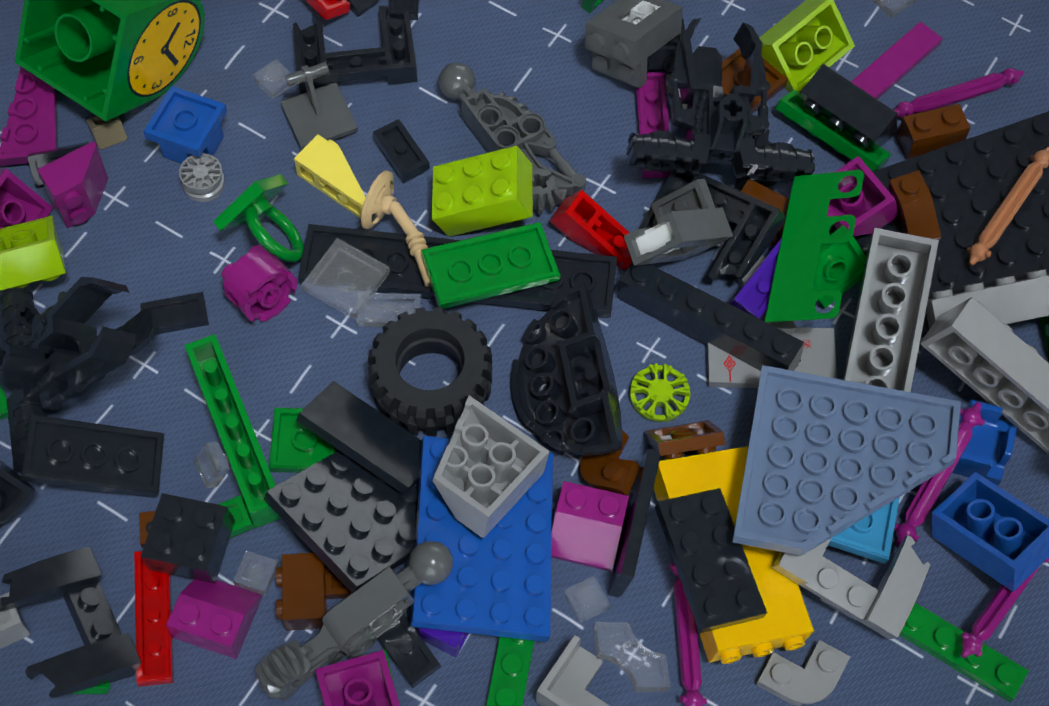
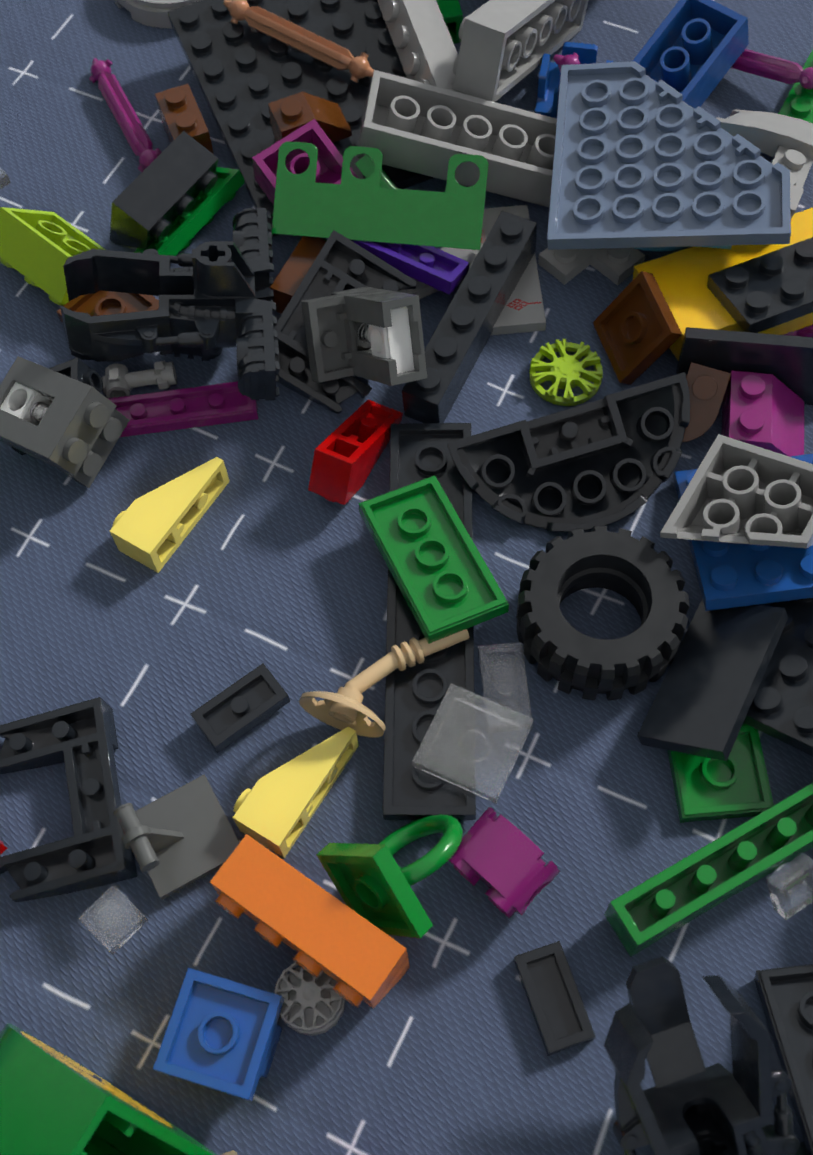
camera: 90 degrees left, 0 degrees up
lime brick [432,146,533,237] -> none
dark grey arm [438,62,586,216] -> none
magenta tile [851,21,943,100] -> none
none -> light yellow slope [110,457,230,573]
none -> orange slope [210,834,410,1009]

